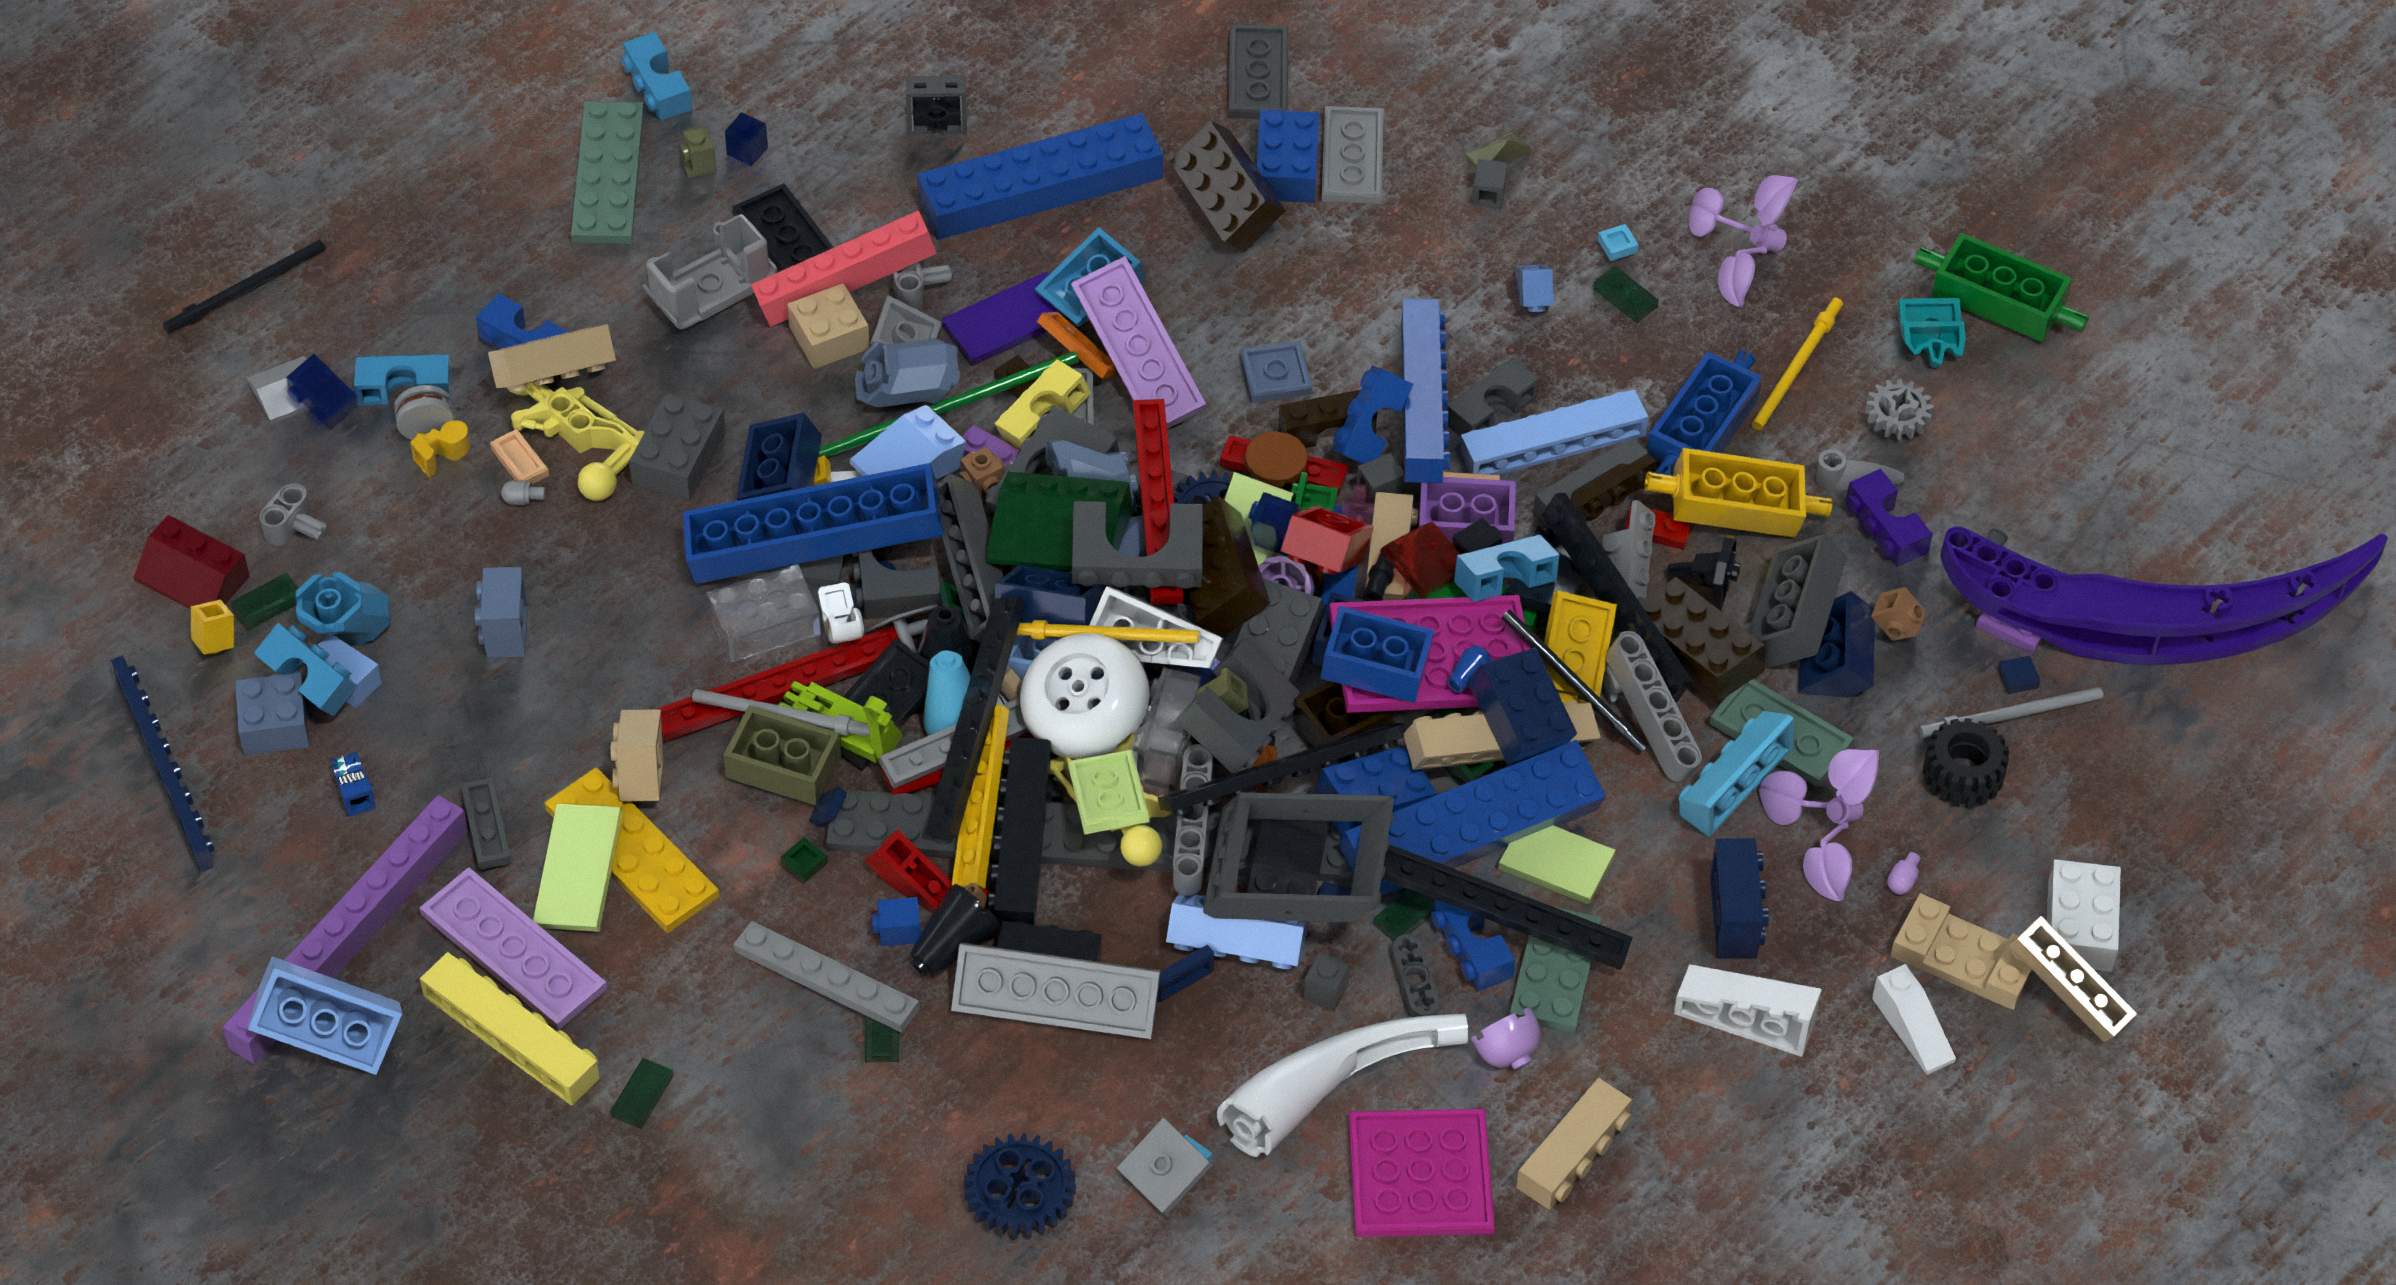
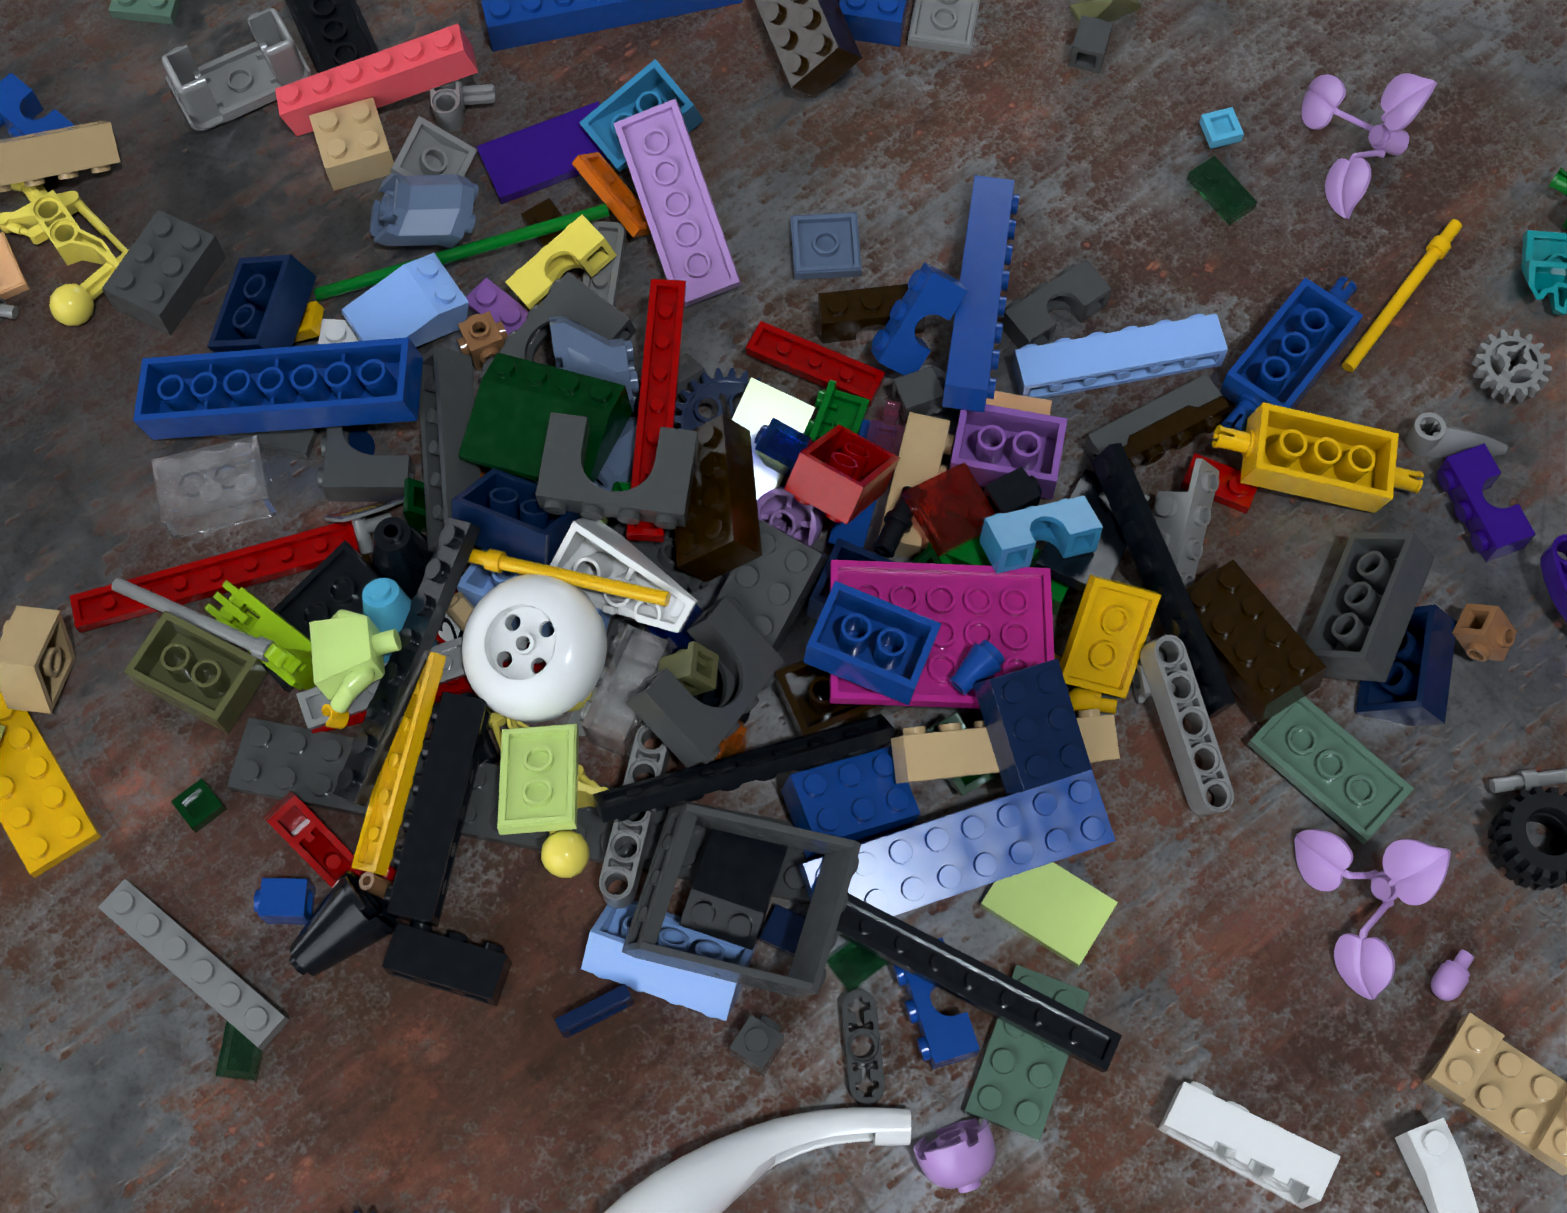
camera: 10 degrees right, 15 degrees up
dark blue tile [809,786,847,827] -> none
white animal [818,582,864,644] -> none
light grey plate [951,943,1161,1039] -> none
dark orange tile [1245,431,1308,487] -> none
black bar [1501,609,1648,754] -> none
medium blue slope [1515,264,1554,312] -> none
black piece [1667,535,1741,611] -> none
medium azure slope [1678,711,1794,838] -> none
dark blue brick [1710,838,1769,959] -> none
none -> yellowish green torso [309,609,402,729]

